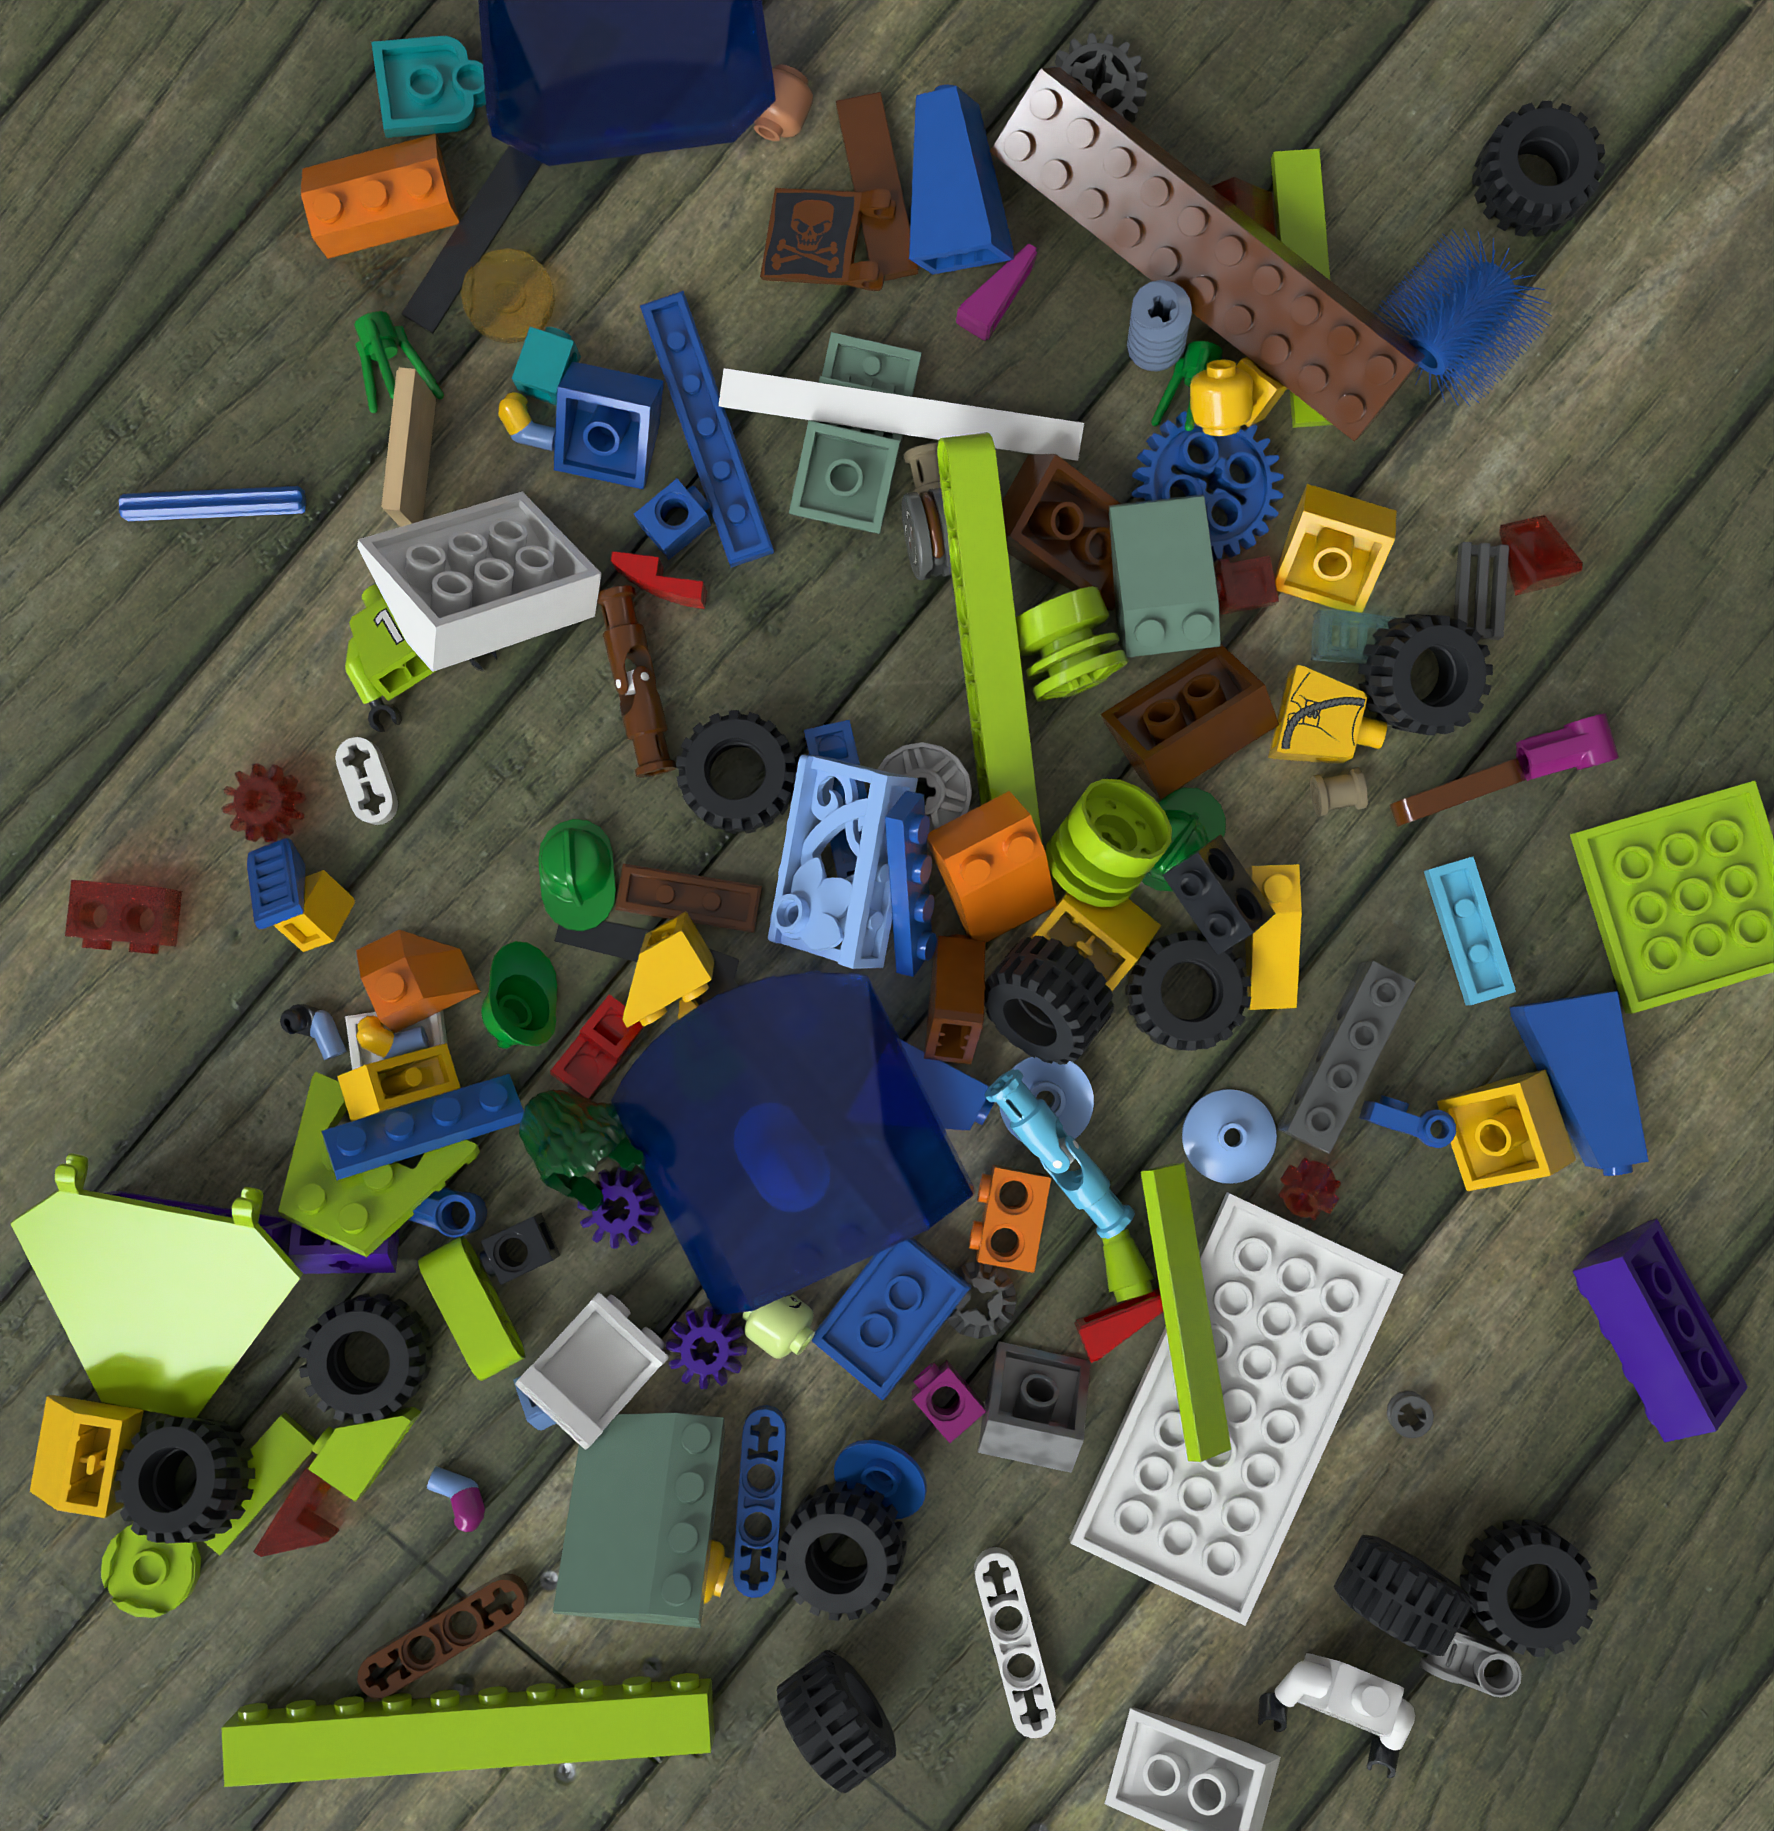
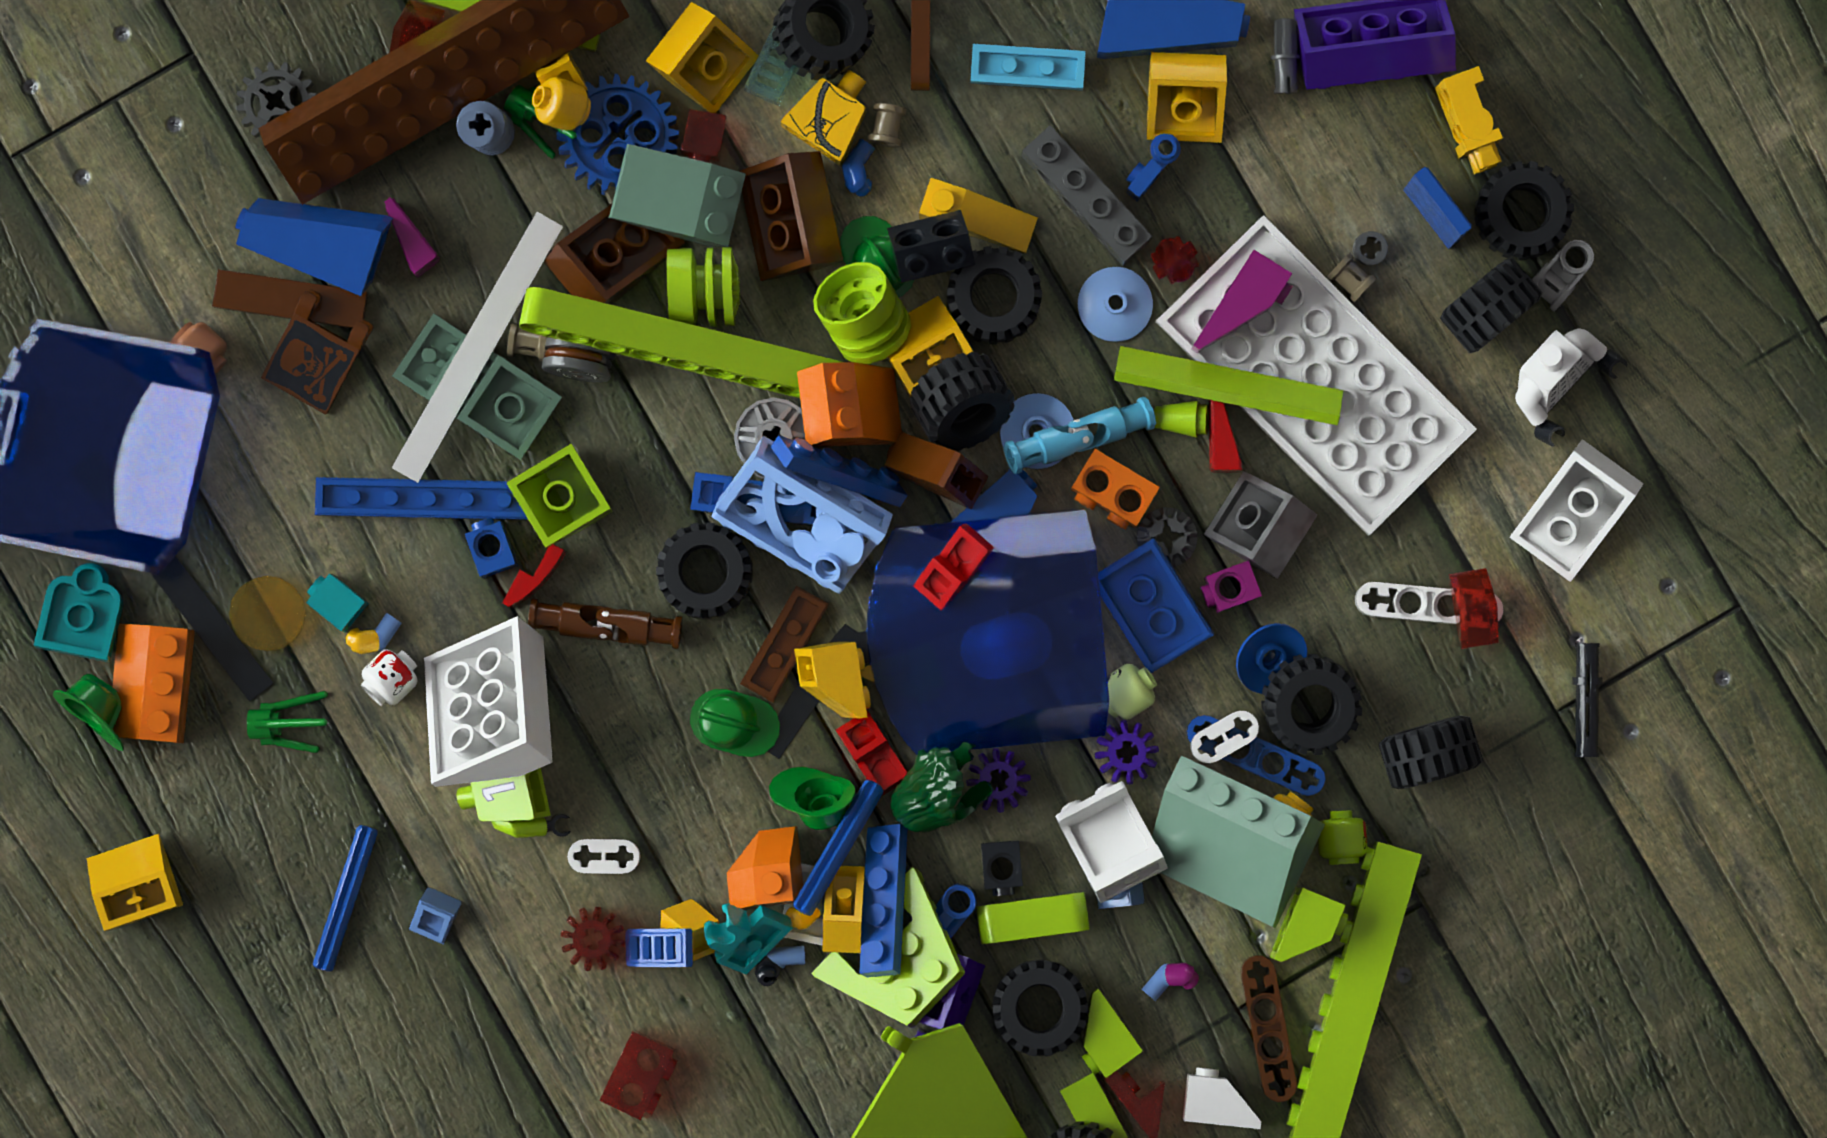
camera: 65 degrees left, 0 degrees up
tan tile [381,367,436,527] -> none
blue slope [554,361,664,489] -> none
none -> green piece [53,674,124,751]
none -> yellow slope [86,834,183,931]
none -> white head [361,649,418,706]
none -> medium blue slope [409,888,461,944]
none -> lime slope [507,444,613,548]
none -> teal plate [704,904,793,975]
none -> blue axle [793,780,883,916]
none -> blue arm [842,138,875,197]
none -> red slope [913,523,995,610]
none -> white slope [1182,1067,1261,1129]
none -> magenta slope [1191,250,1293,353]
none -> white beam [1191,711,1259,764]
none -> lime slope [1269,887,1348,962]
none -> dark grey axle [1271,18,1301,94]
none -> lime head [1318,810,1368,865]
none -> dark tan bush [1327,253,1377,303]
none -> blue tile [1403,167,1472,250]
none -> yellow hips [1435,66,1503,175]
none -> clear red slope [1448,568,1499,649]

